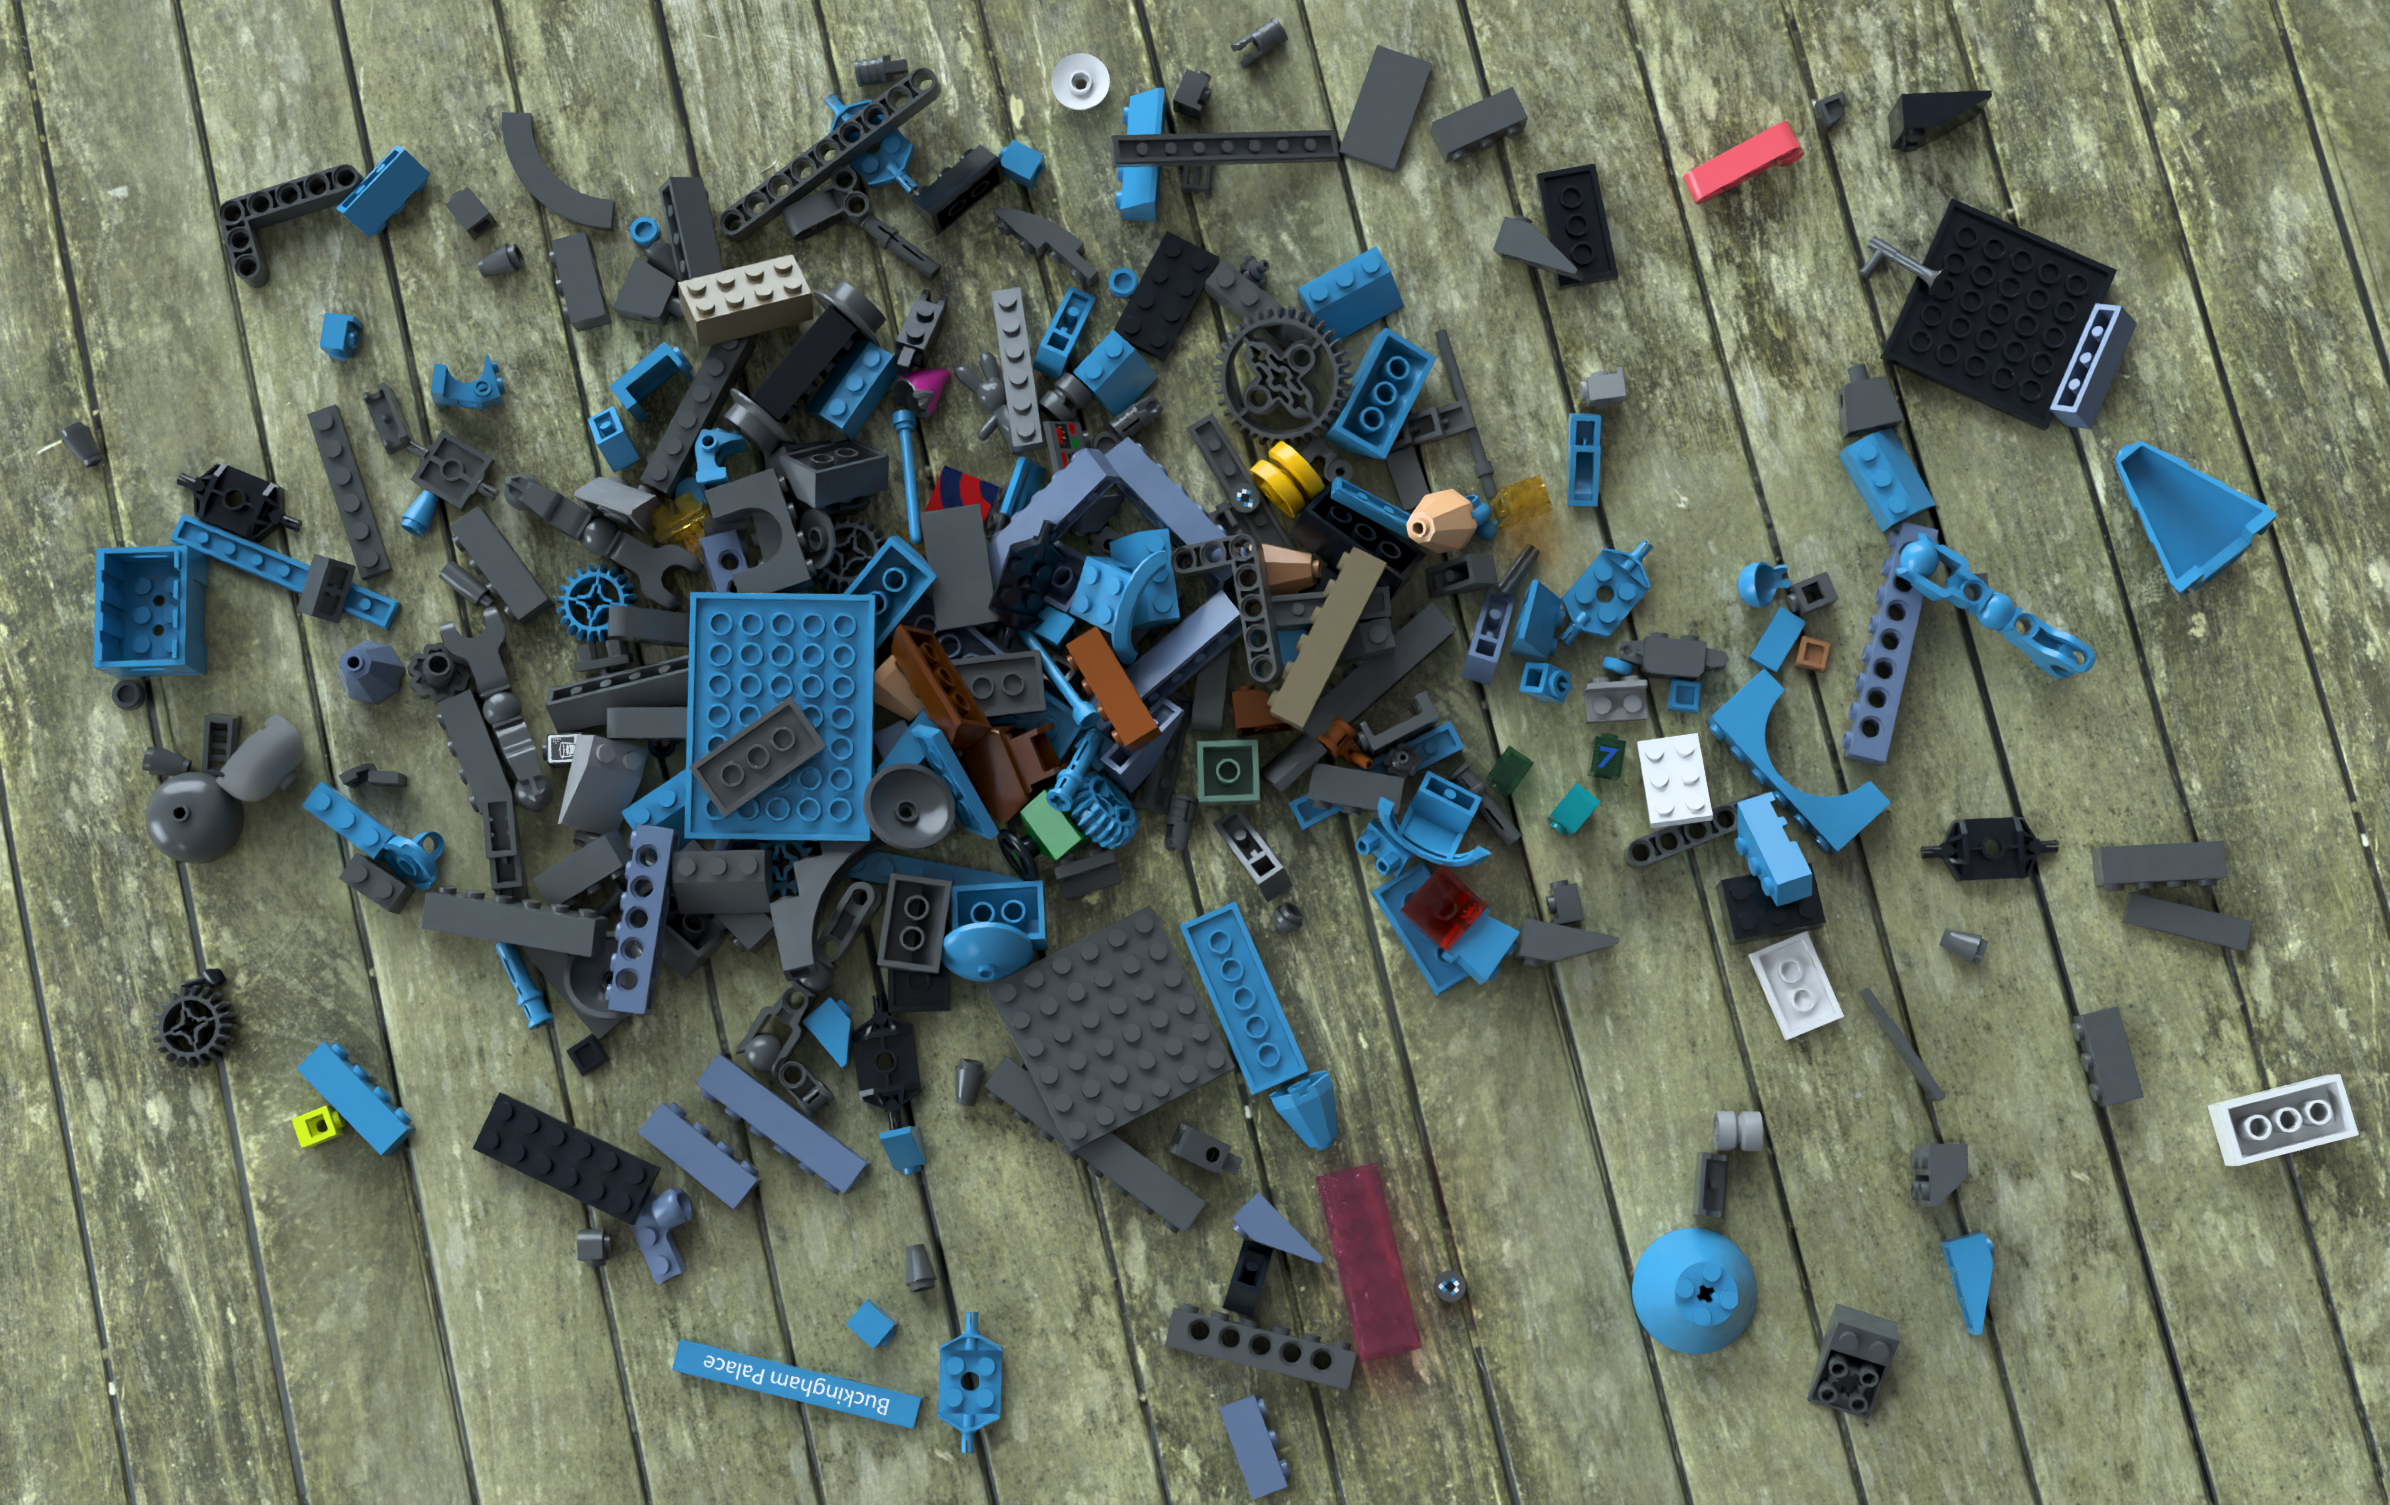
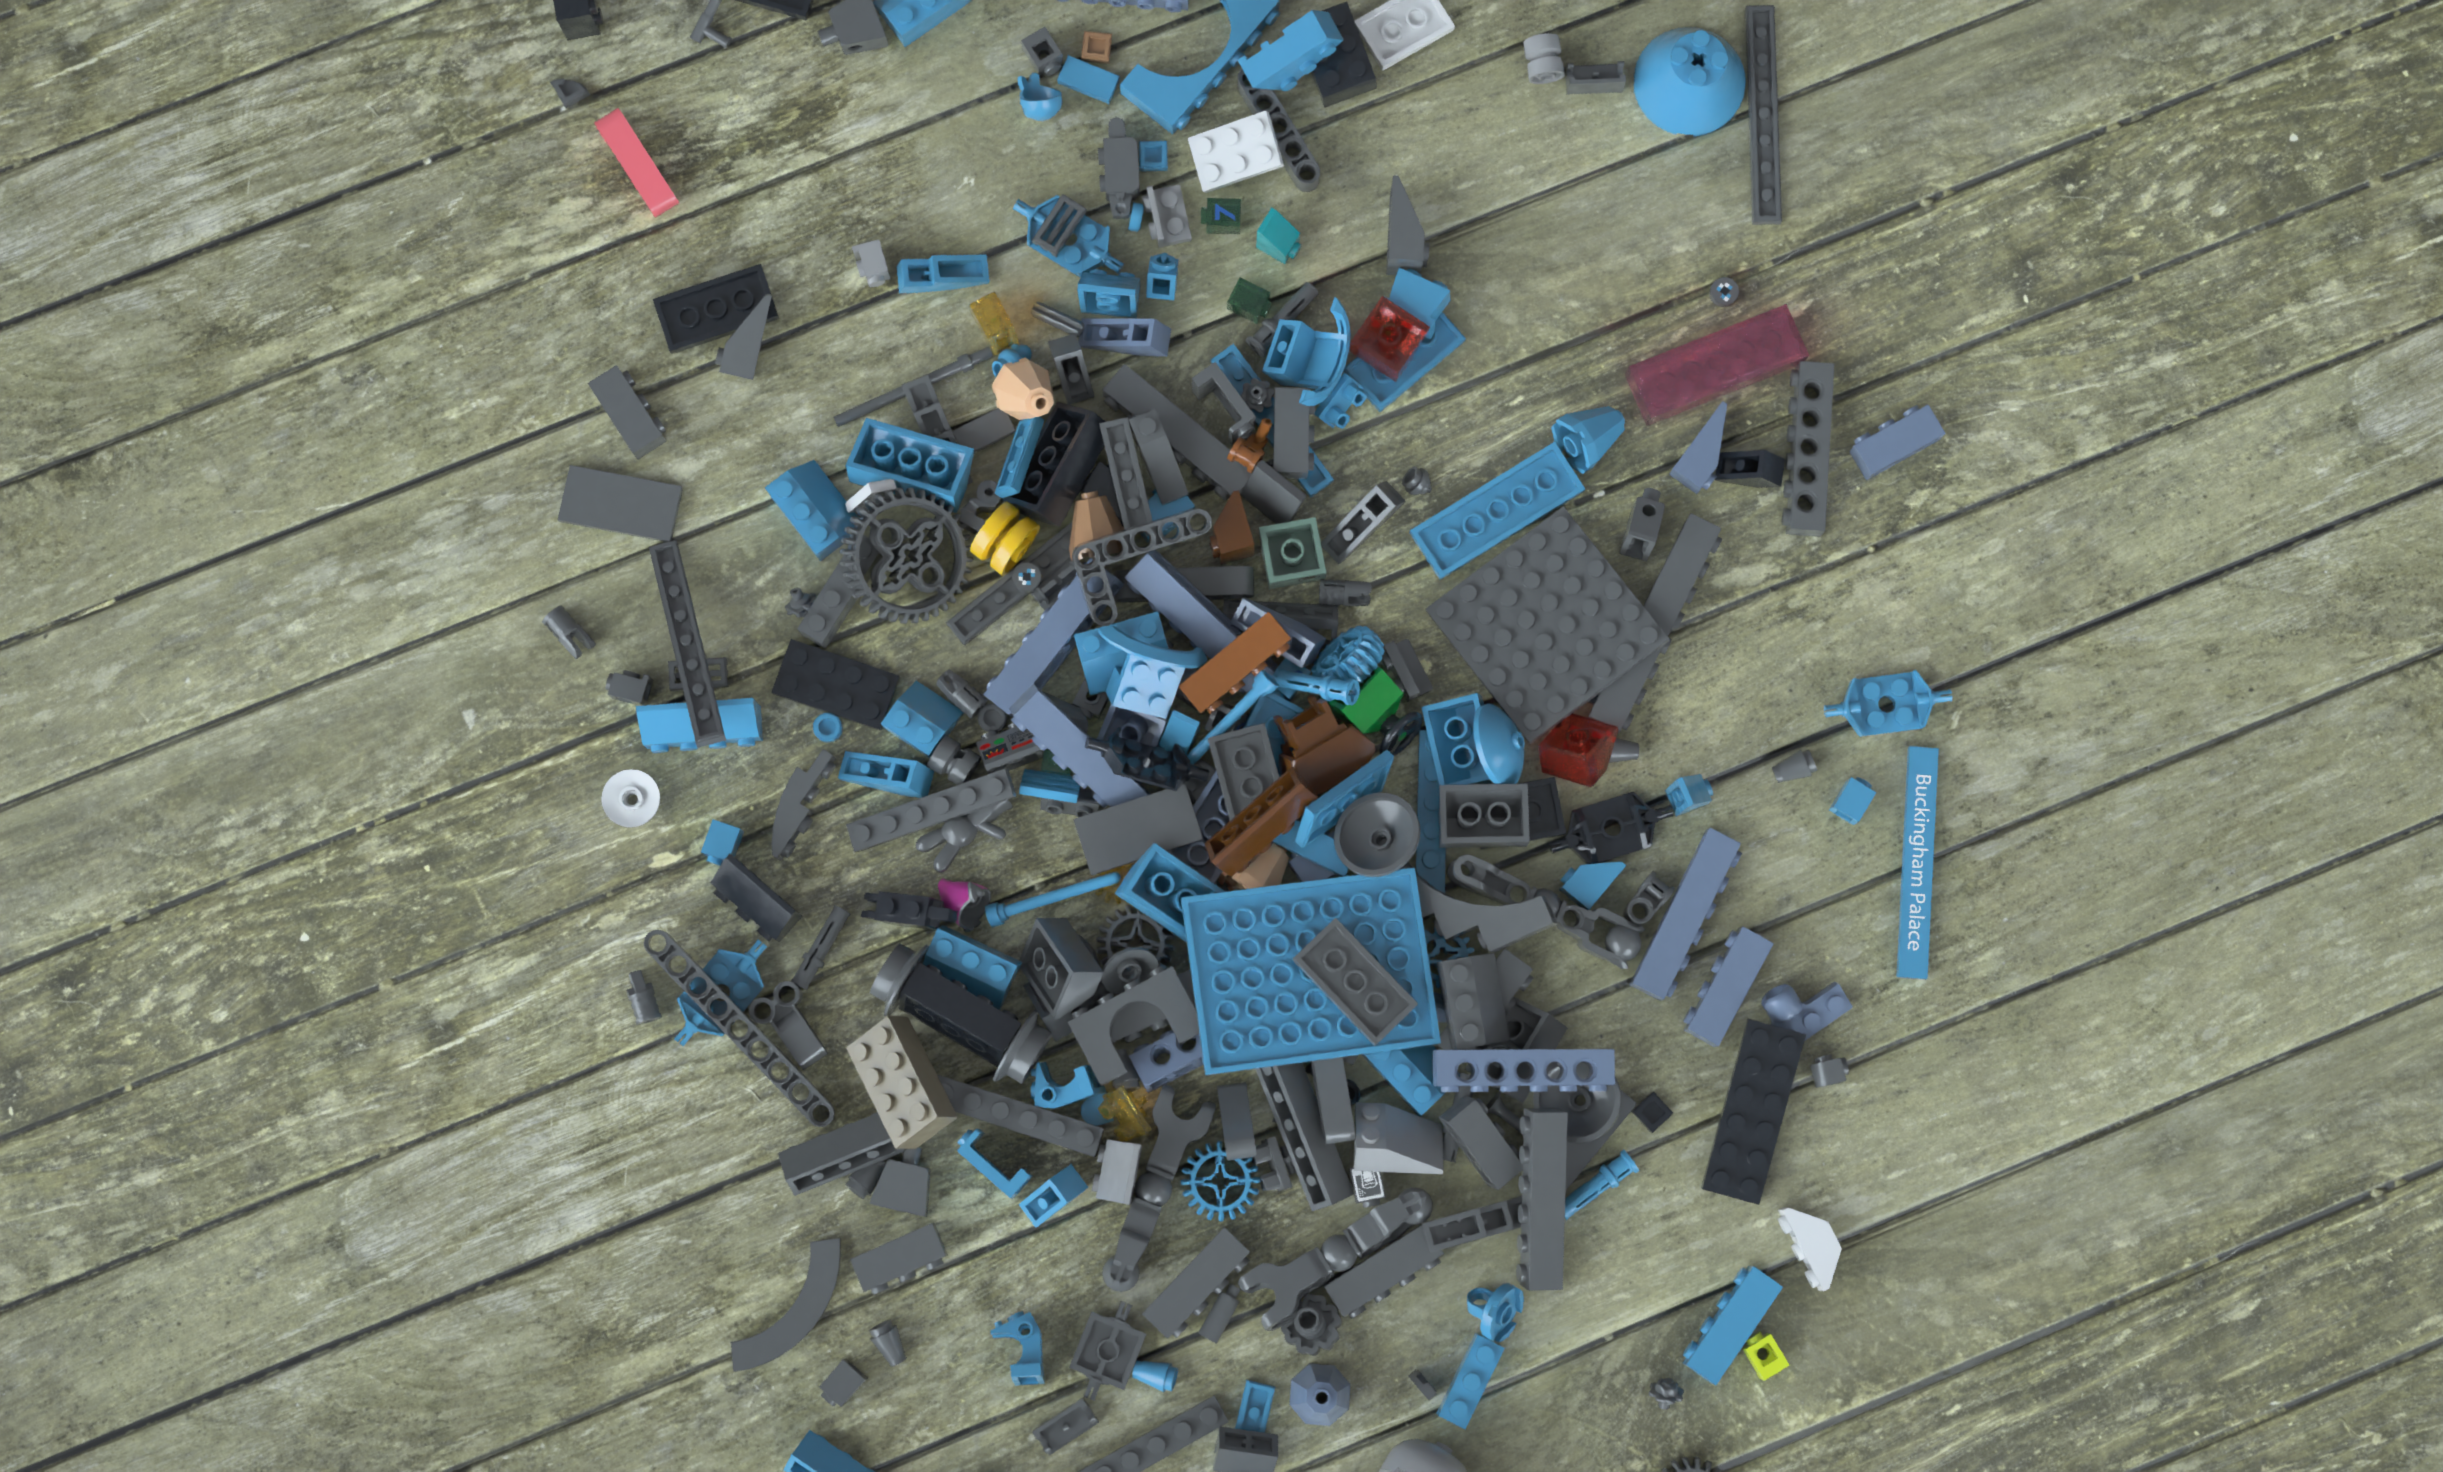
camera: 105 degrees left, 0 degrees up
dark grey brick [339,853,416,914] -> none
dark grey tile [368,770,407,787] -> none
dark azure tile [630,217,661,248] -> none
tile [925,465,1000,527] -> none
dark tan brick [1267,546,1387,731] -> none
dark grey brick [1546,880,1584,925] -> none
none -> white tile [845,479,896,513]
none -> dark grey tile [1032,194,1087,258]
none -> clear red slope [1538,713,1618,788]
none -> dark grey plant [1649,1378,1684,1410]
none -> dark grey tile [1745,5,1782,225]
none -> white slope [1778,1208,1842,1291]

